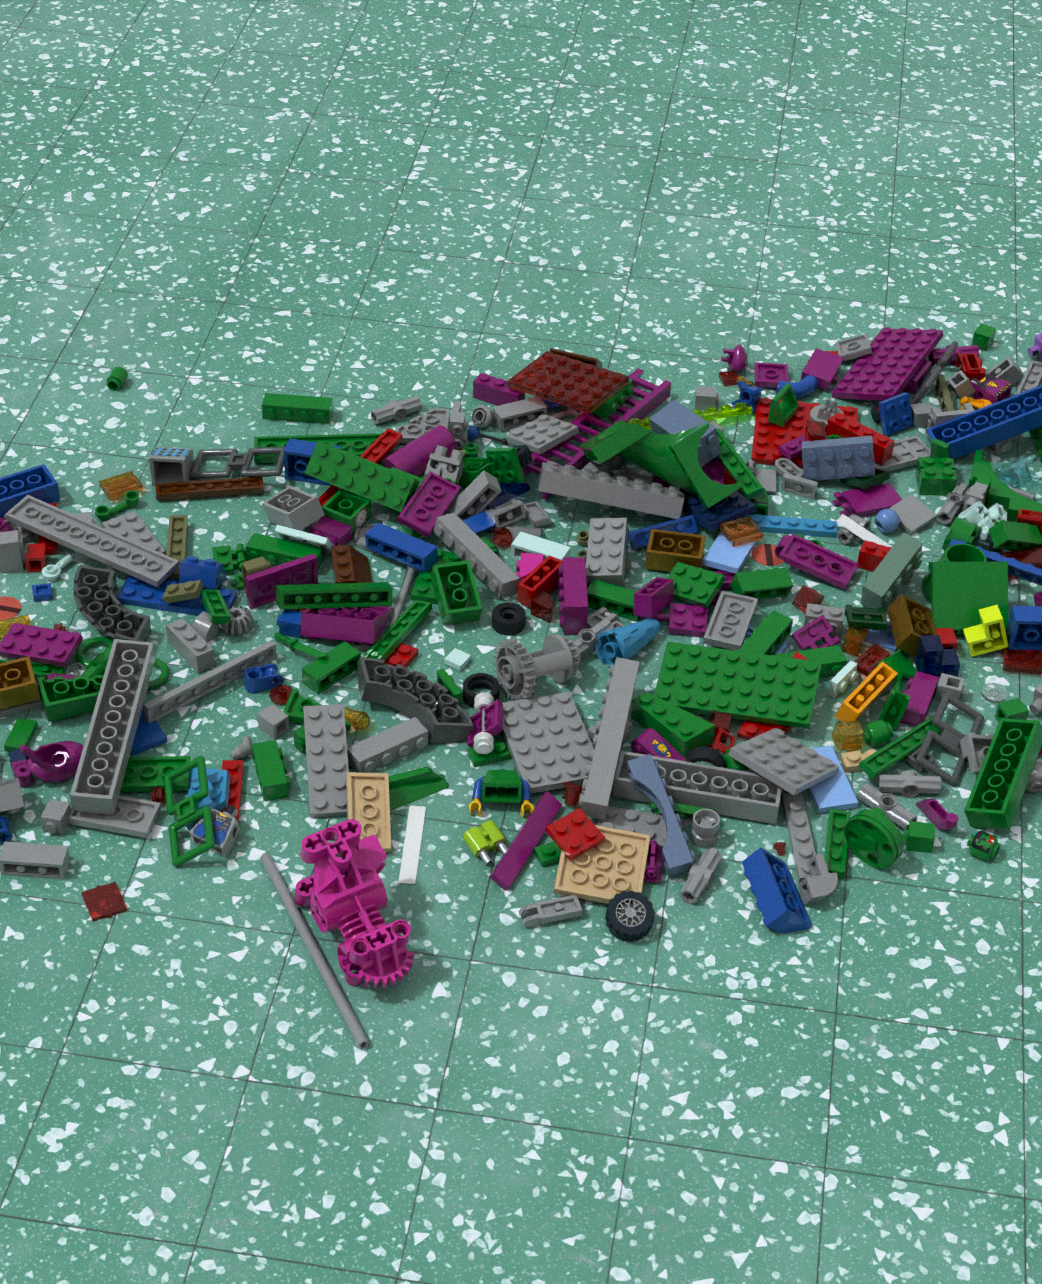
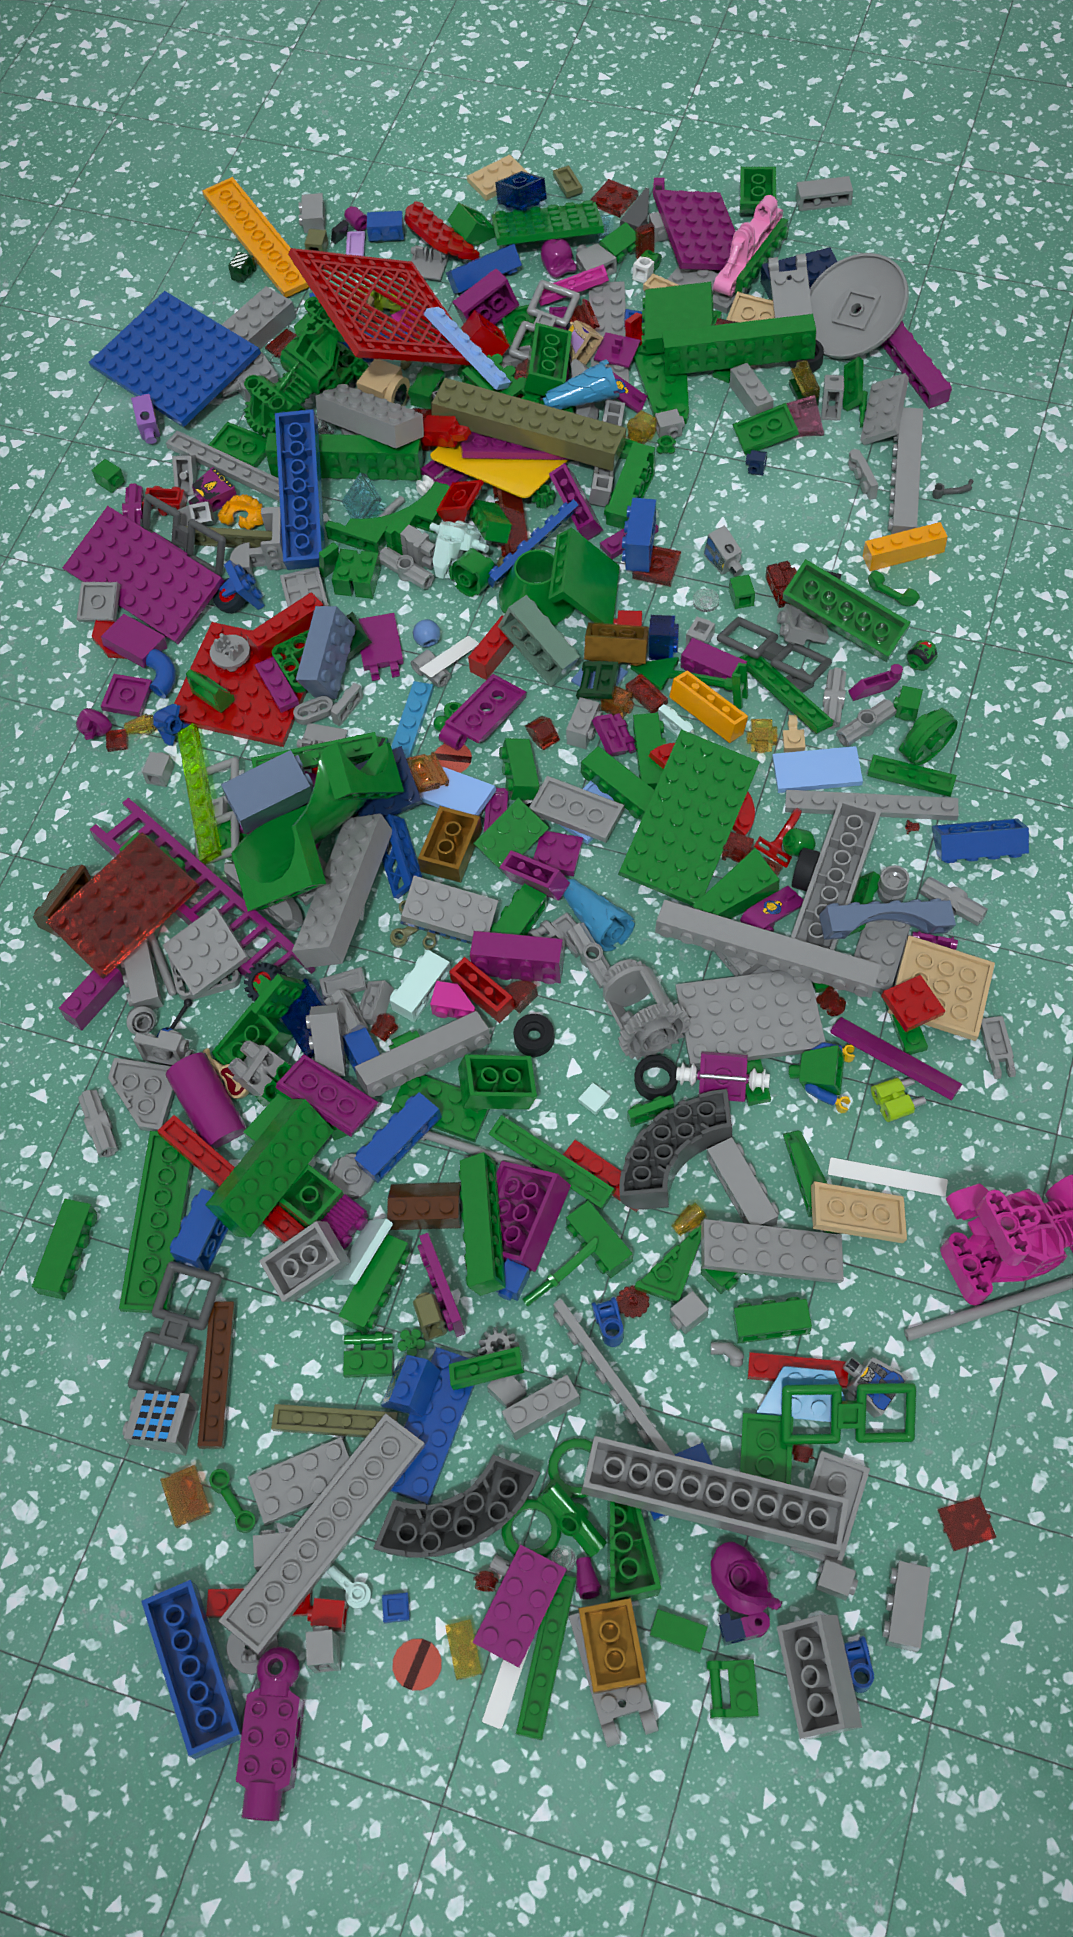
camera: 75 degrees left, 20 degrees up
olive plate [162,580,204,604] -> none
green plate [462,443,479,458] -> none
black wheel [605,890,655,942] -> none
light grey plate [728,728,840,795] -> none
light grey brick [798,854,838,905] -> none
clear red brick [804,421,826,441] -> none
green head [862,719,894,748] -> none
light grey tile [889,494,937,535] -> none
neon yellow brick [963,605,1008,657] -> none

